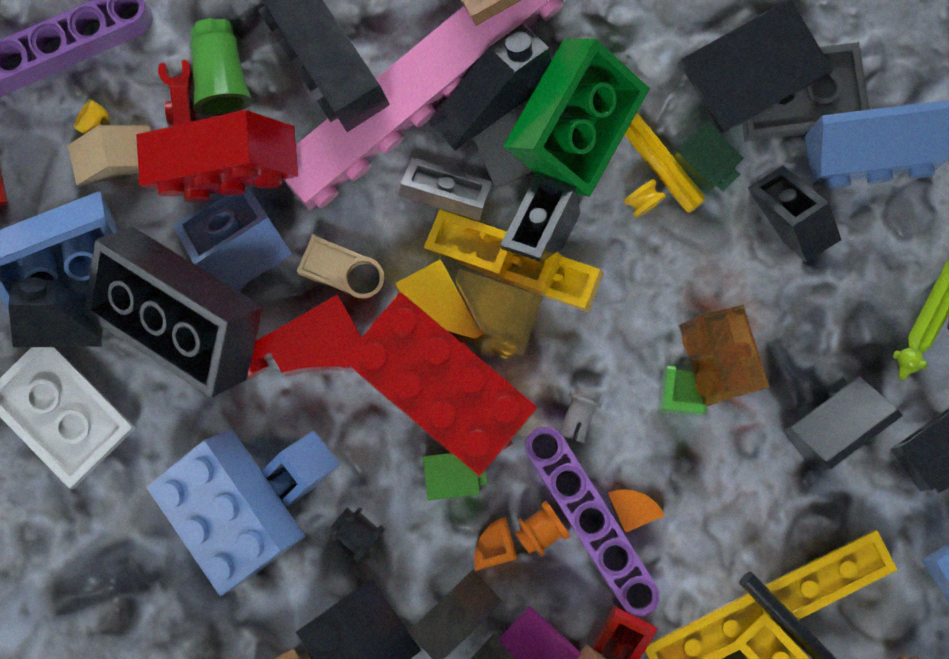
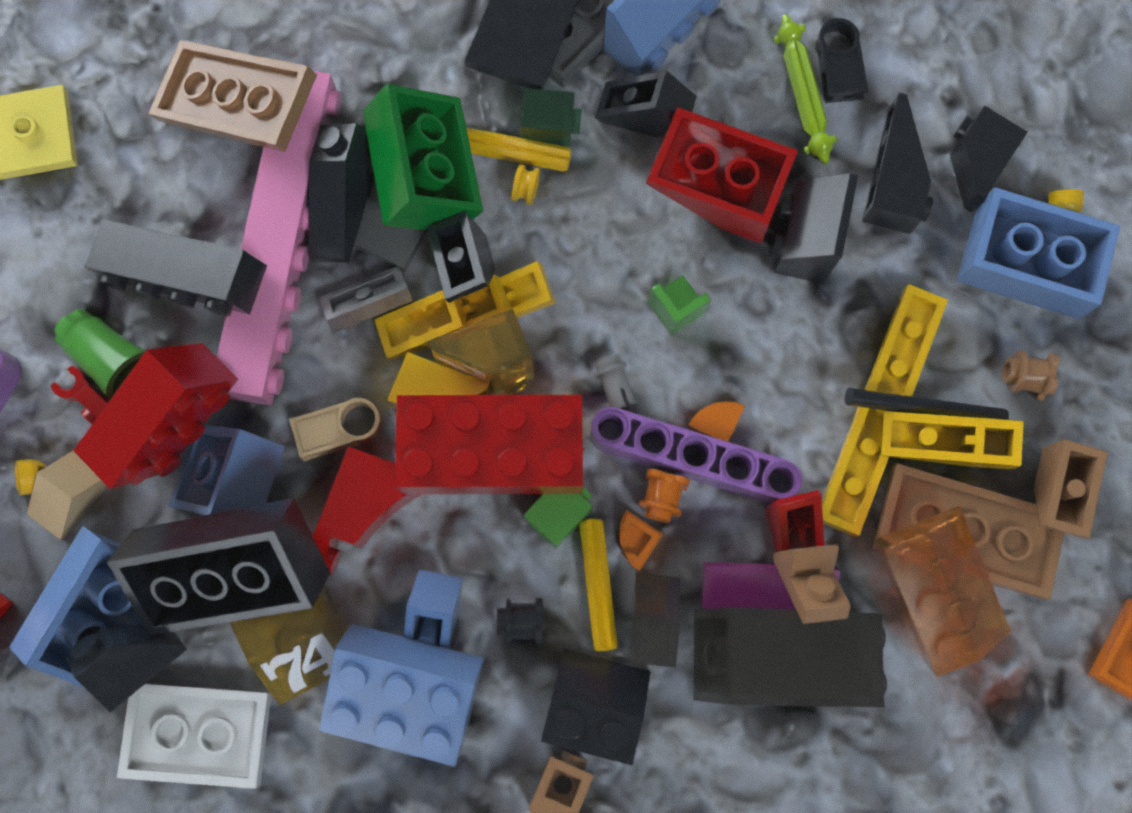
camera: 45 degrees left, 5 degrees down
clear orange brick [679,305,770,407] -> none
none -> clear yellow slope [230,585,347,705]
none -> yellow axle [579,518,618,652]
none -> red slope [646,107,798,244]

